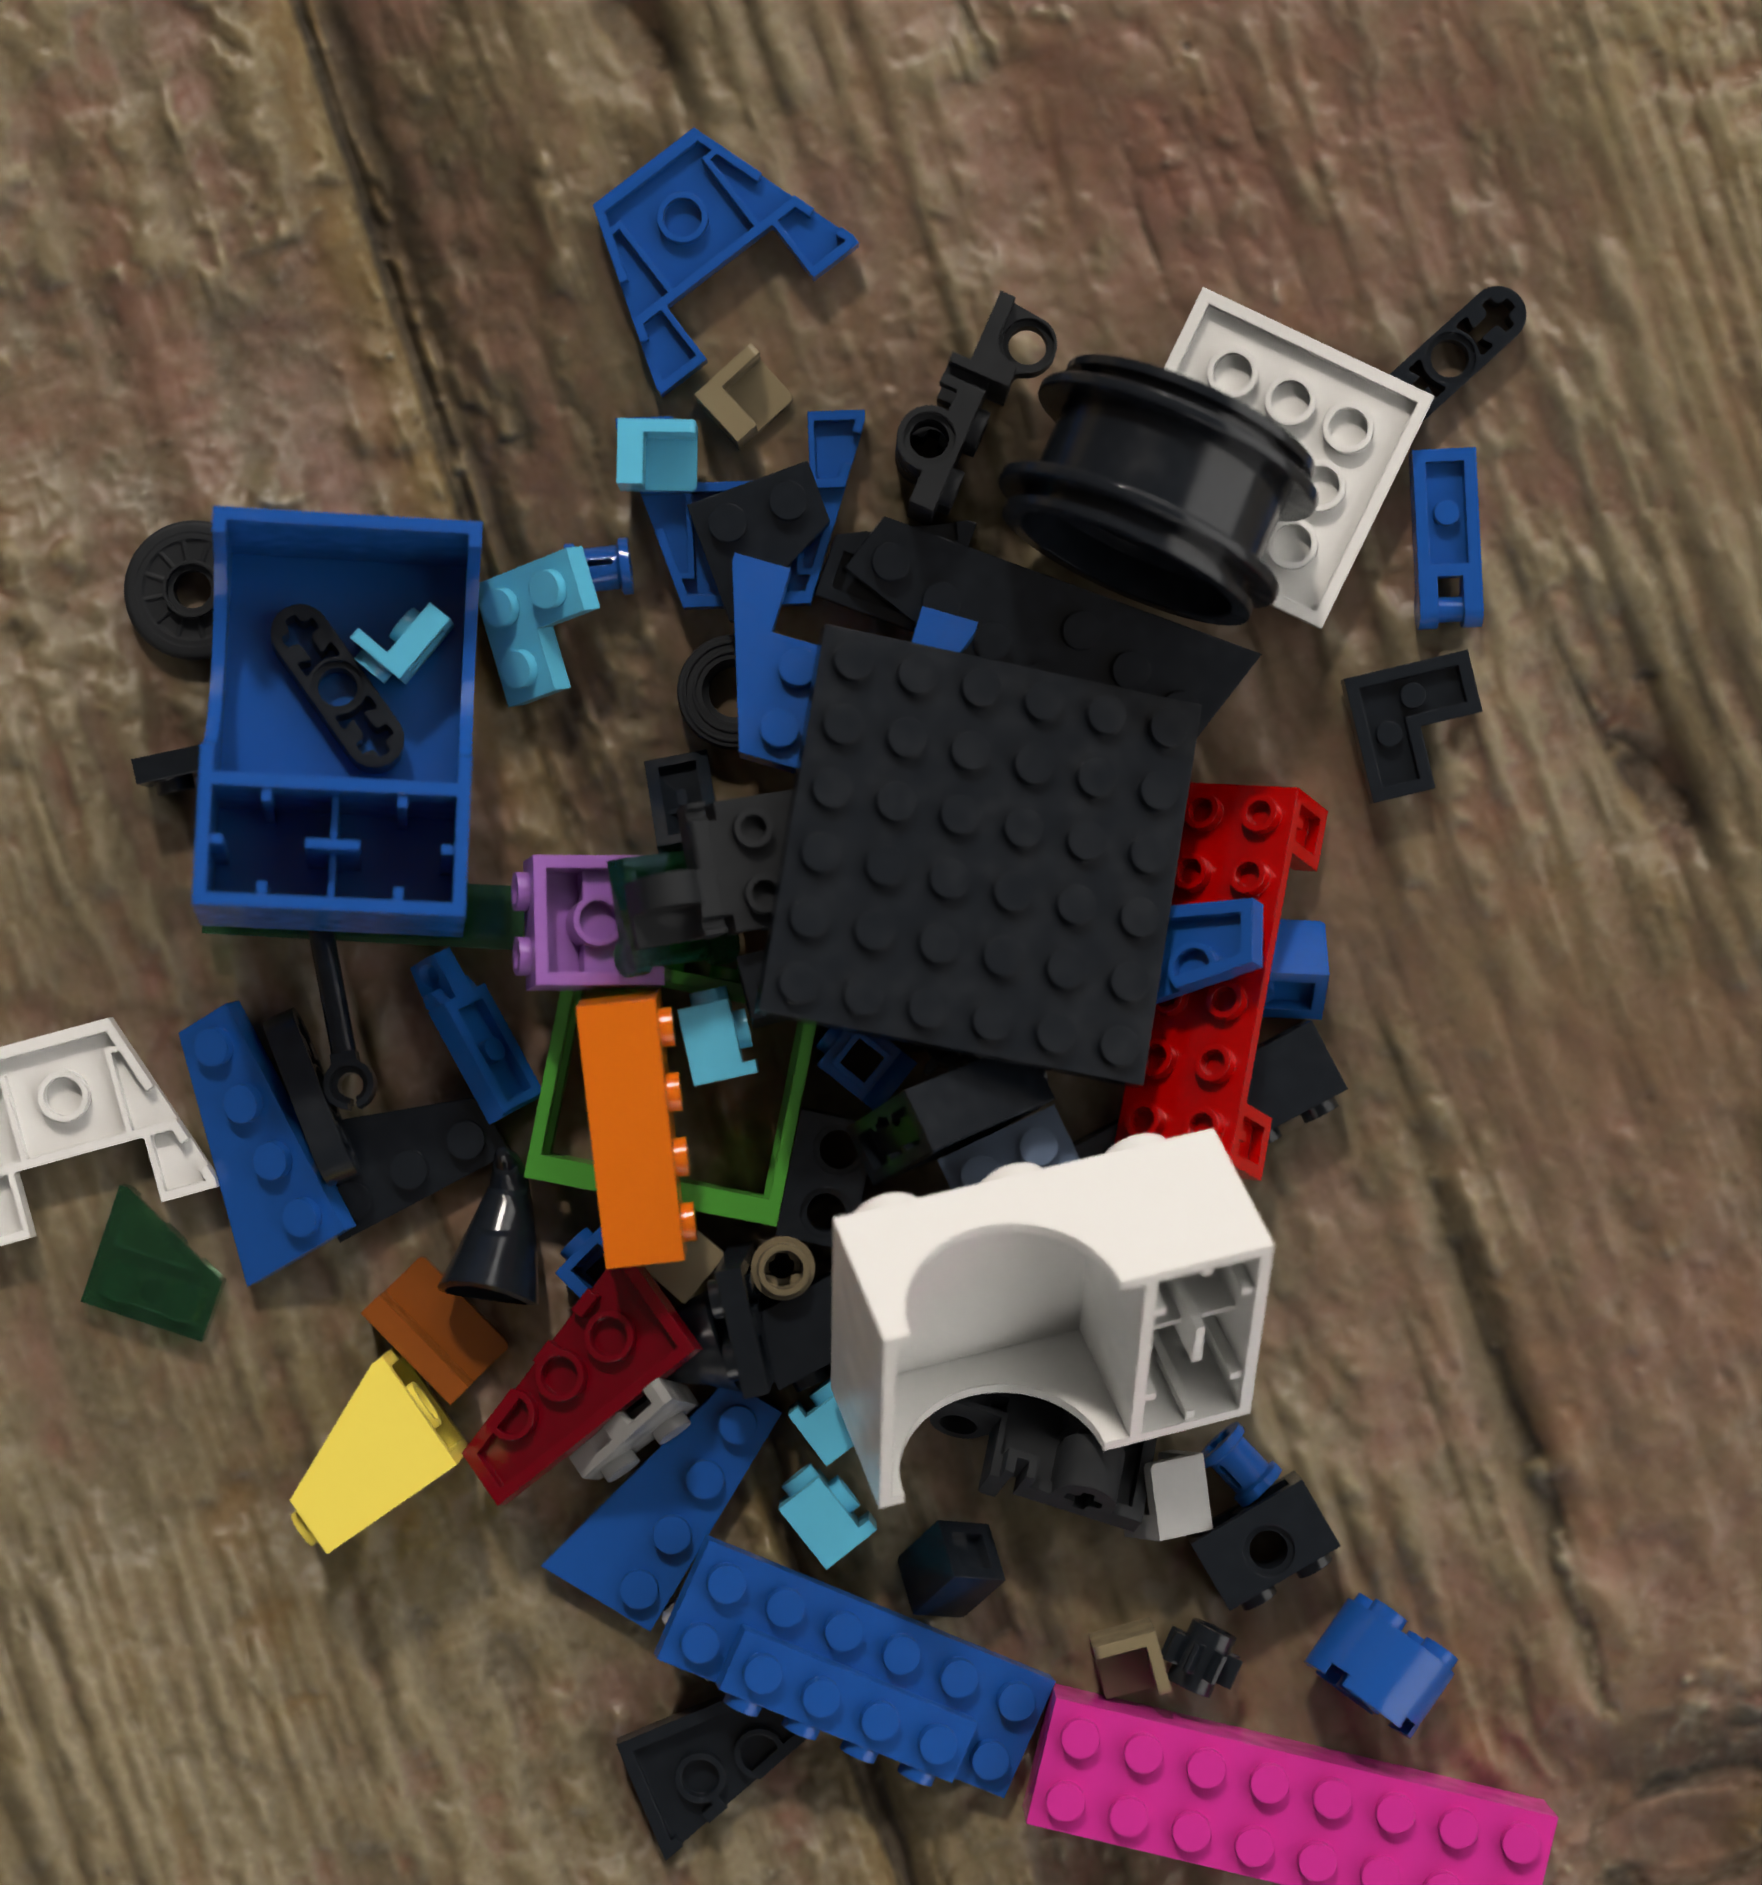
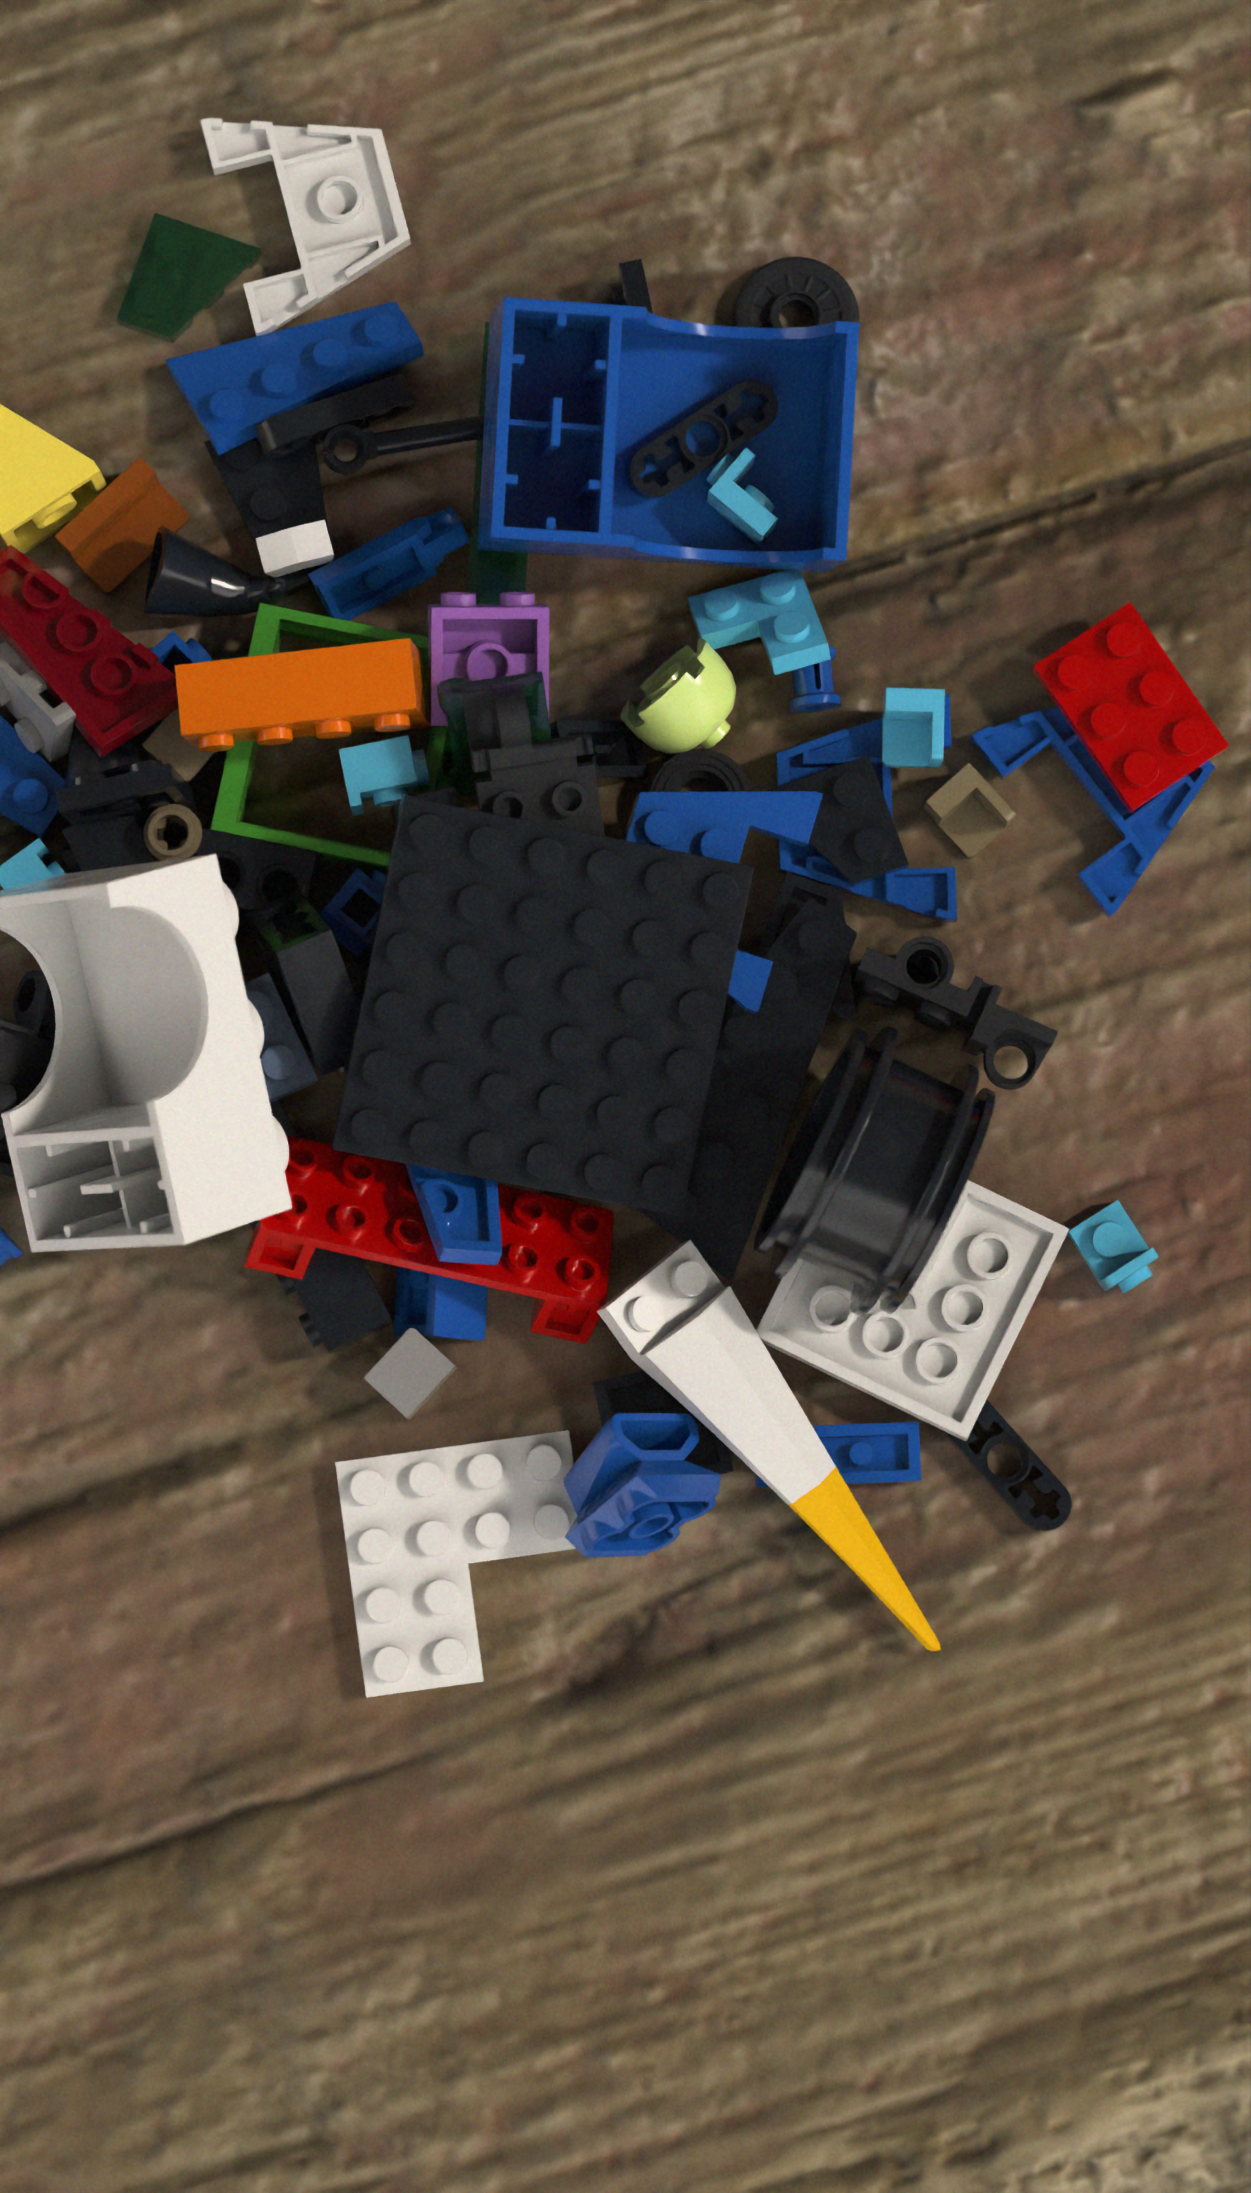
camera: 90 degrees right, 5 degrees down
none -> white piece [255,519,334,578]
none -> white plate [335,1430,577,1698]
none -> light grey panel [364,1328,457,1420]
none -> blue piece [563,1413,721,1557]
none -> white plate [597,1240,941,1651]
none -> yellowish green cylinder [620,638,736,754]
none -> red plate [1032,602,1229,813]
none -> medium azure bracket [1068,1200,1159,1294]

